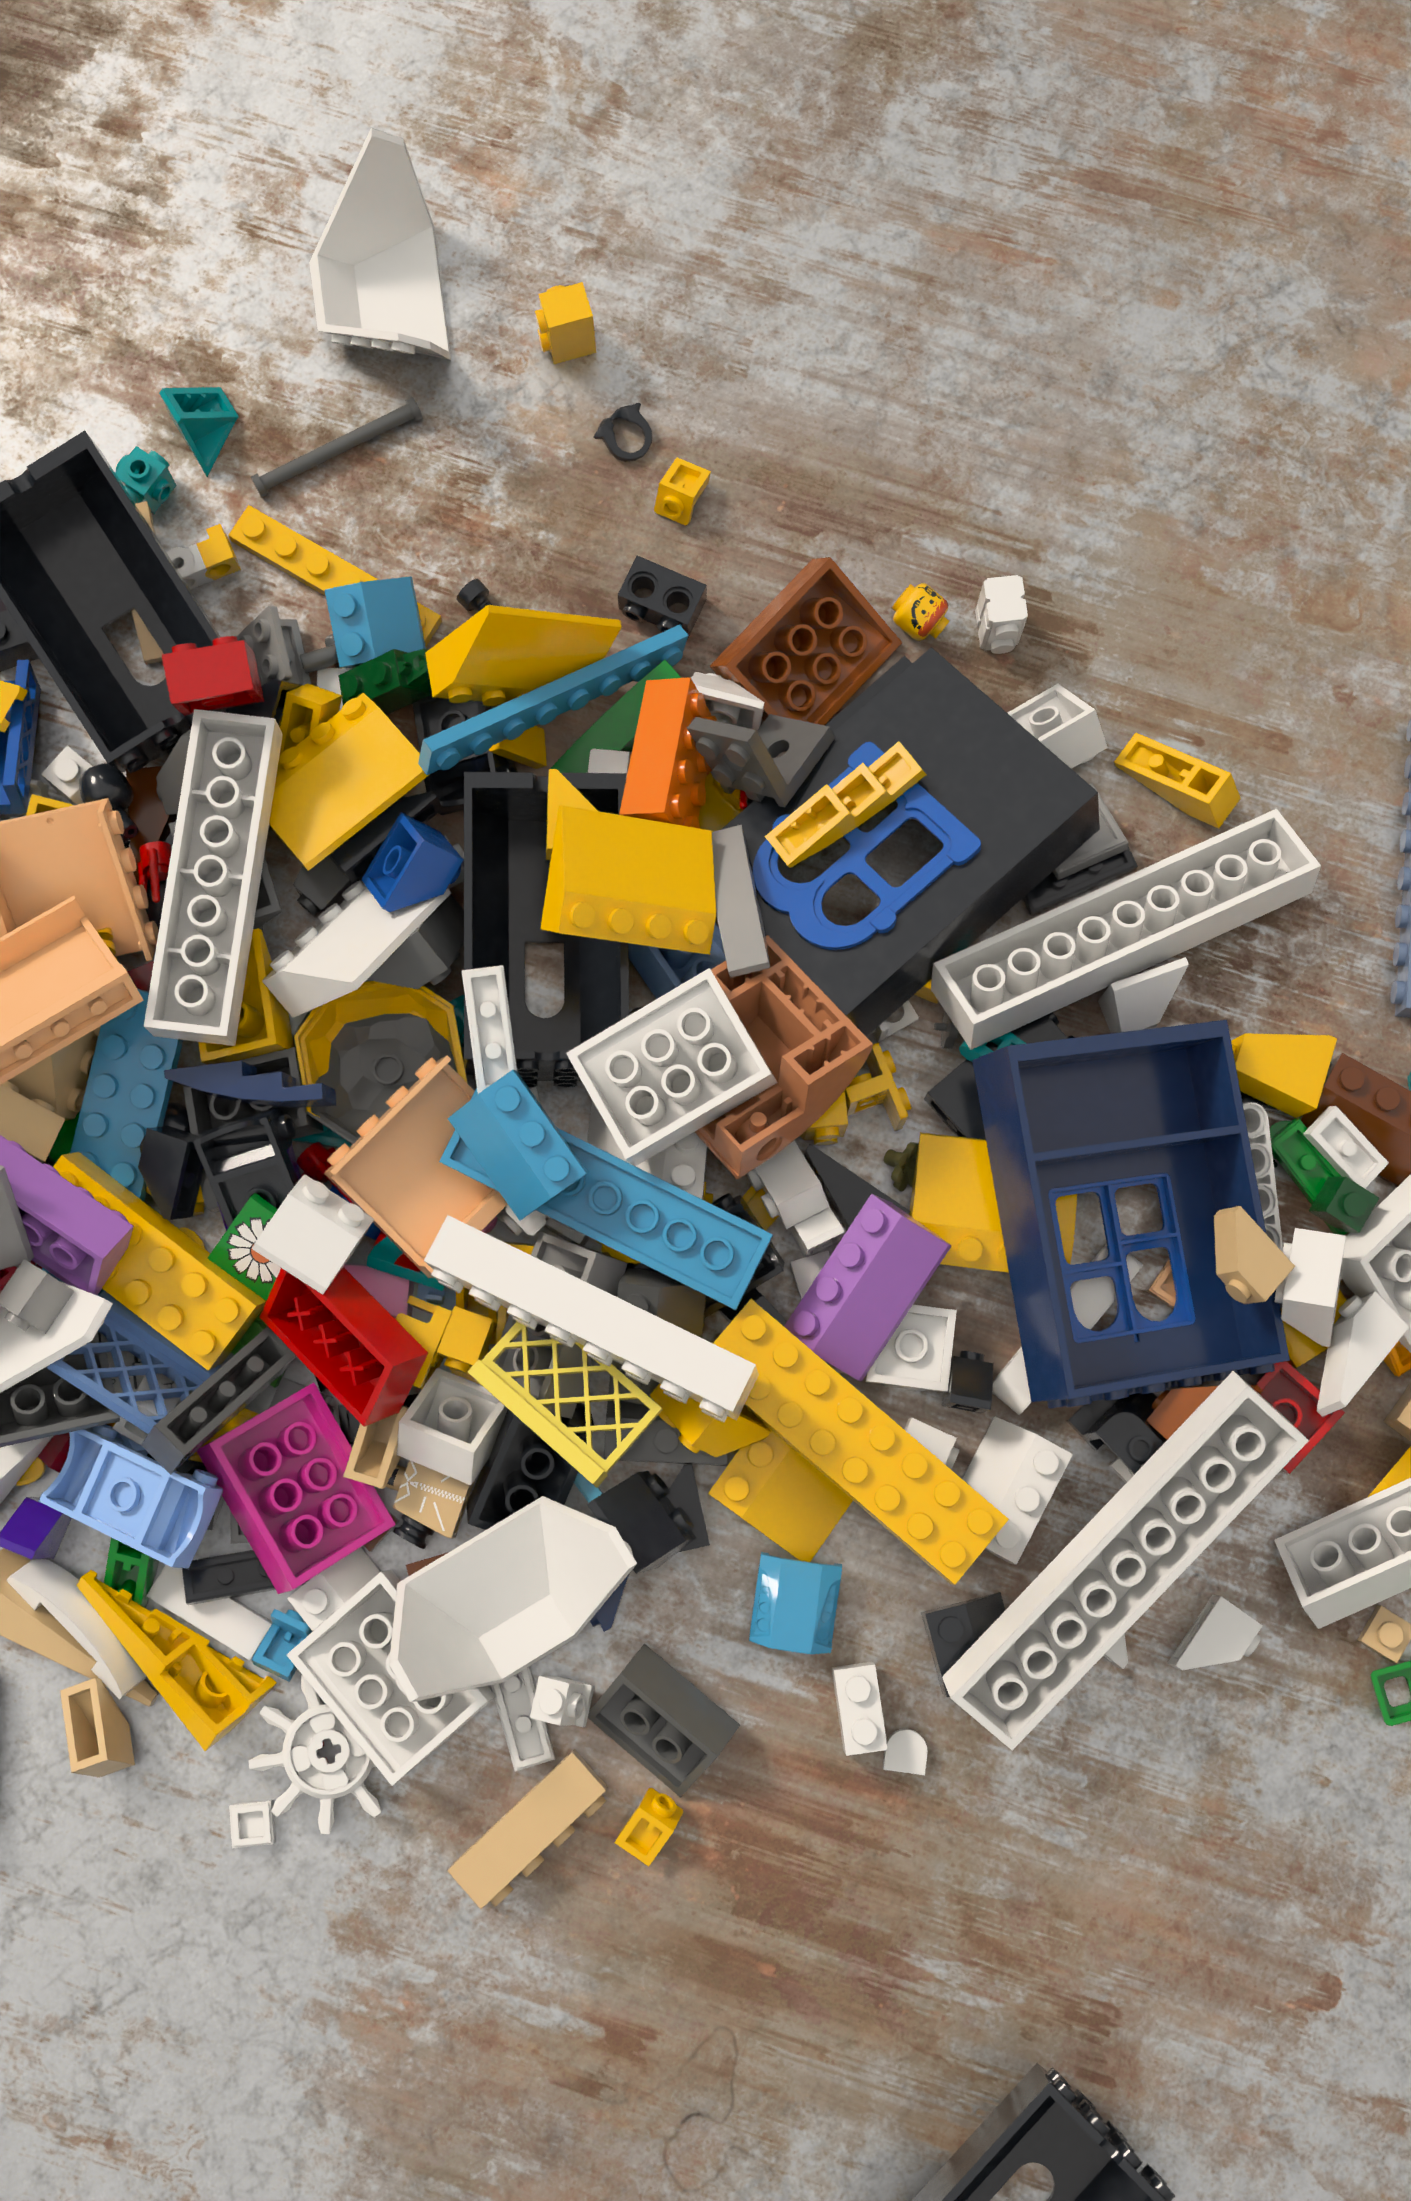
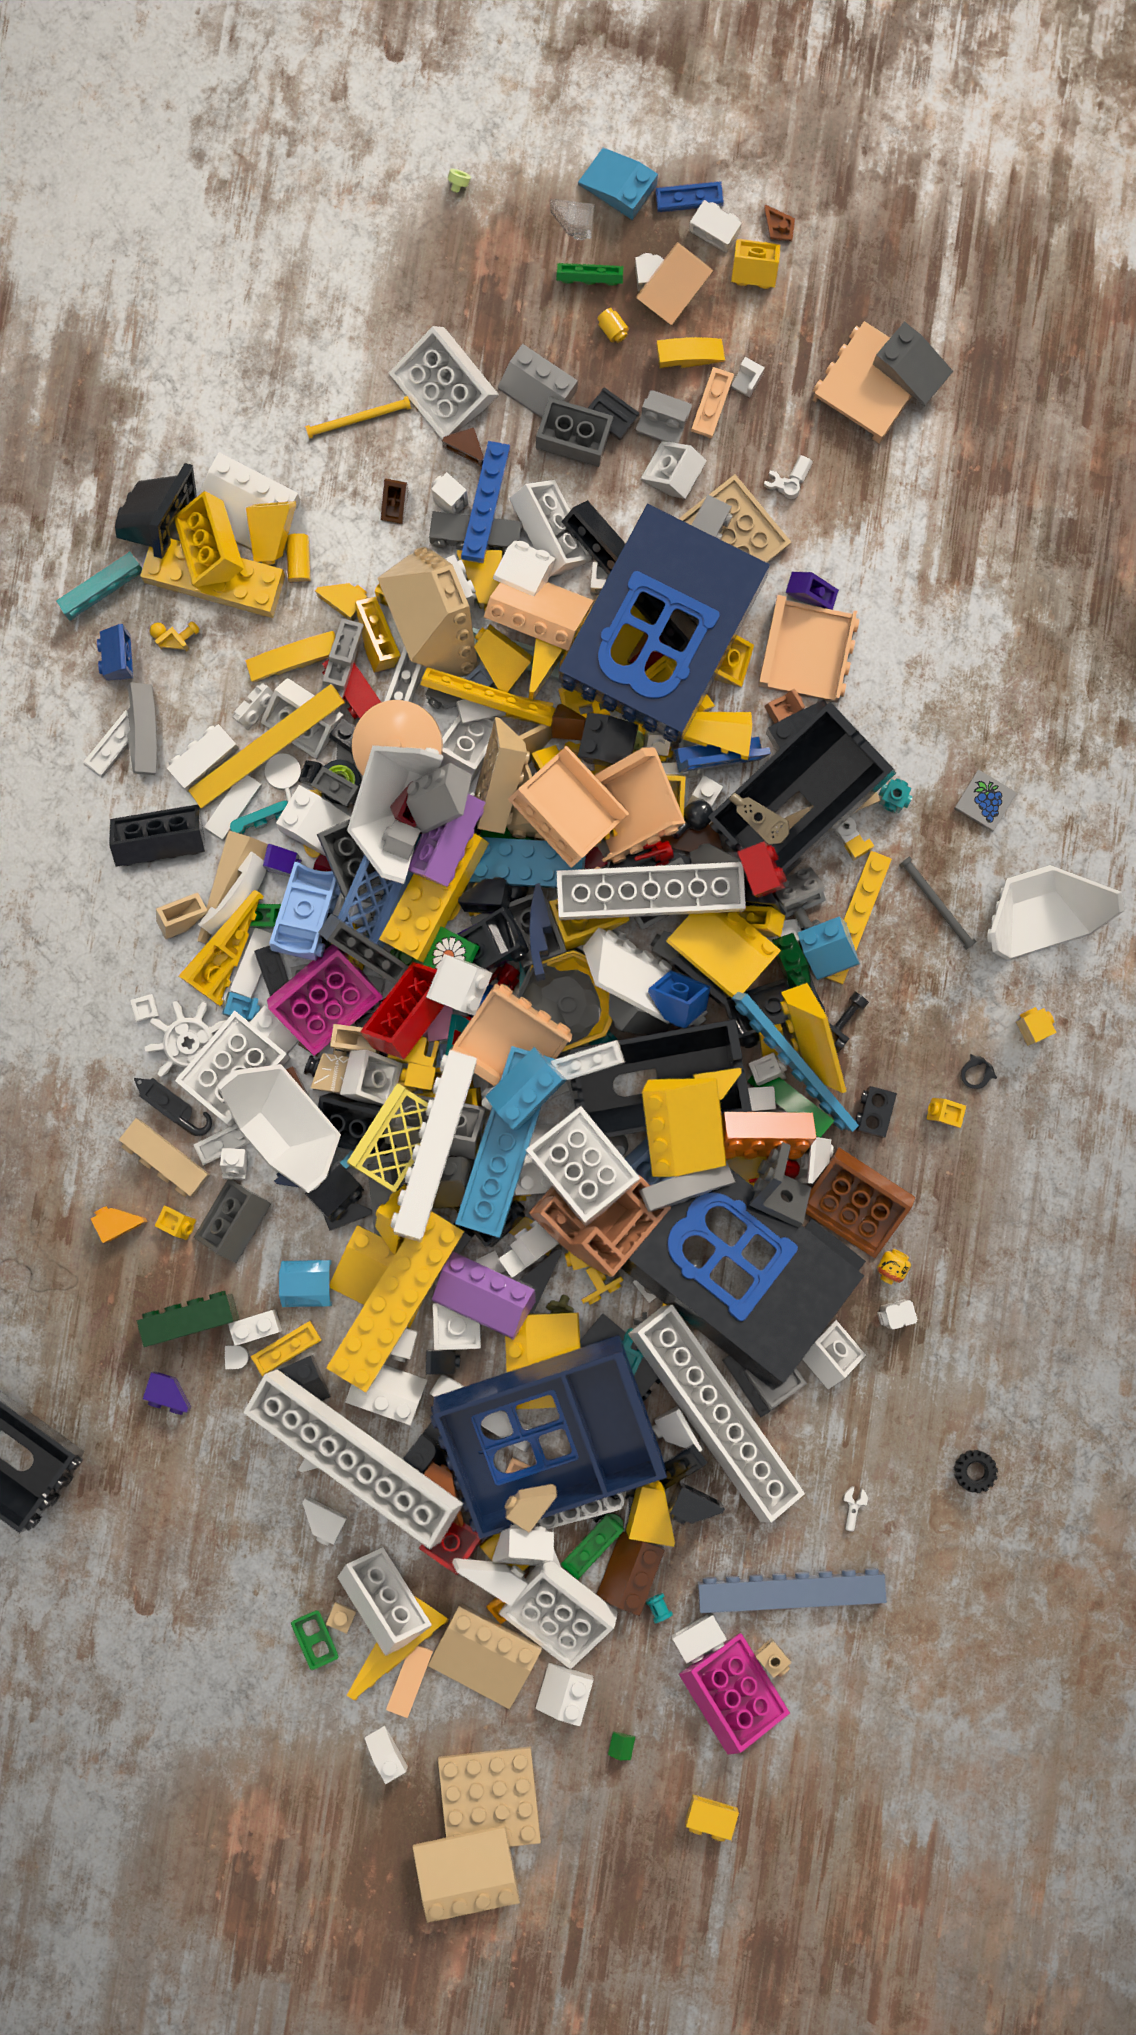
camera: 80 degrees right, 5 degrees up
teal slope [159,387,239,477] -> none
yellow slope [765,741,927,868] -> none
yellow slope [1114,733,1241,829] -> none
white plate [1303,1106,1389,1189] -> none
dark green brick [1309,1177,1379,1233] -> none
none -> light orange slope [90,1206,148,1243]
none -> black plate [134,1078,212,1136]
none -> dark green brick [136,1291,240,1347]
none -> dark purple slope [143,1371,191,1415]
none -> yellow tile [250,1321,322,1376]
none -> black tile [659,1444,708,1490]
none -> black slope [668,1481,725,1525]
none -> dark tan piece [729,792,789,845]
none -> white bracket [749,1053,787,1086]
none -> white bar [843,1486,868,1532]
none -> light grey tile [954,769,1017,832]
none -> black tyre [954,1450,998,1493]

